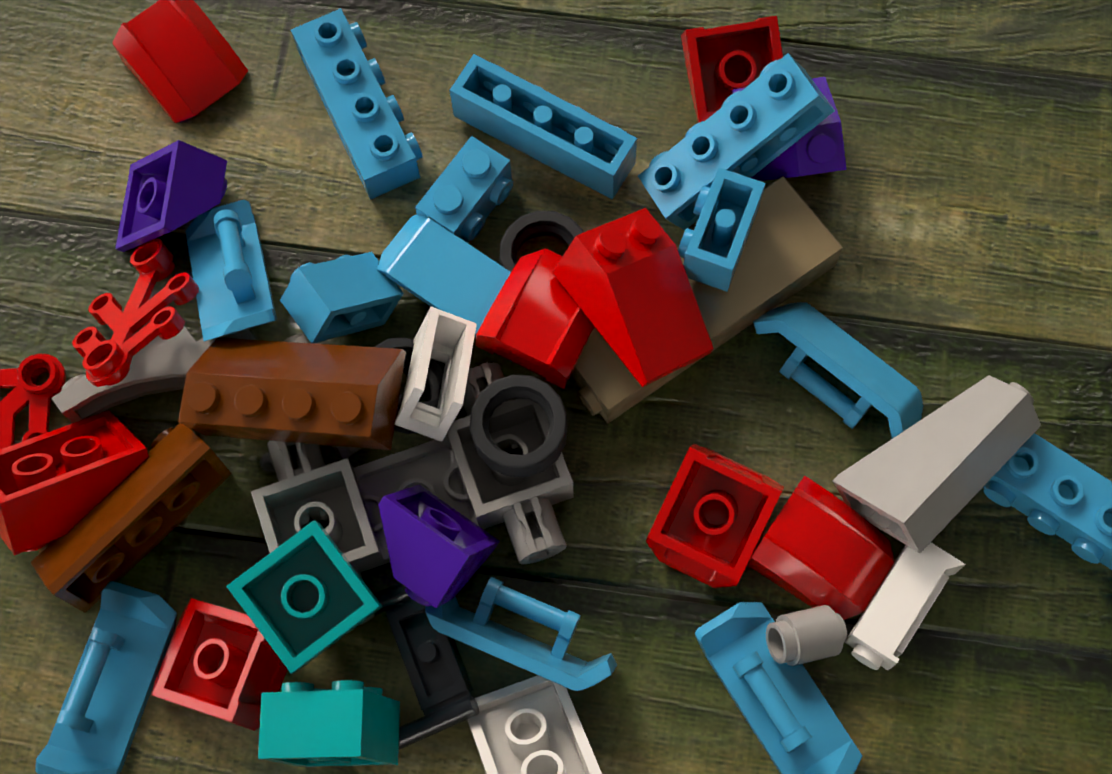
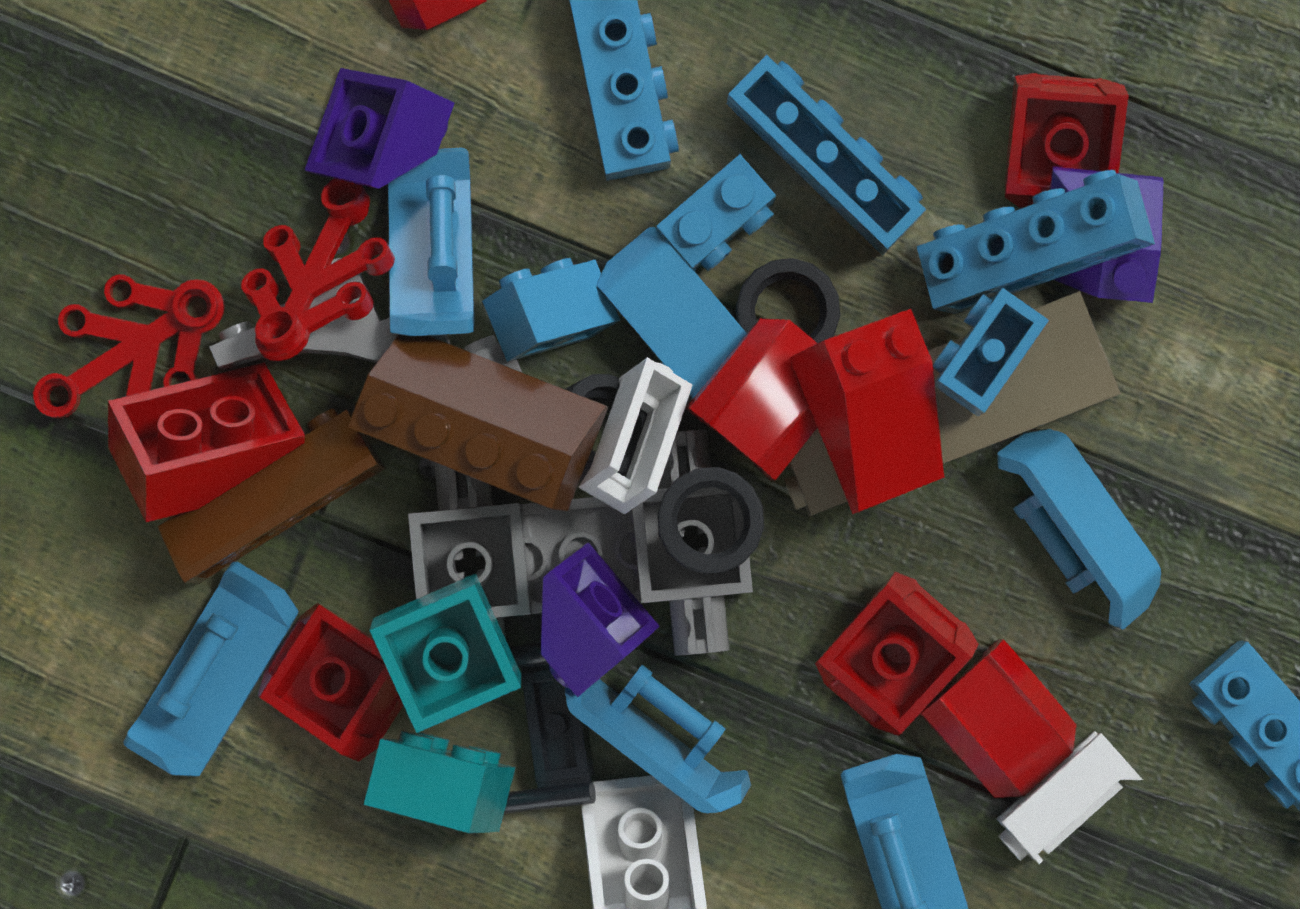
camera: 10 degrees right, 15 degrees up
light grey brick [766,605,847,666] -> none
light grey slope [833,375,1041,553] -> none

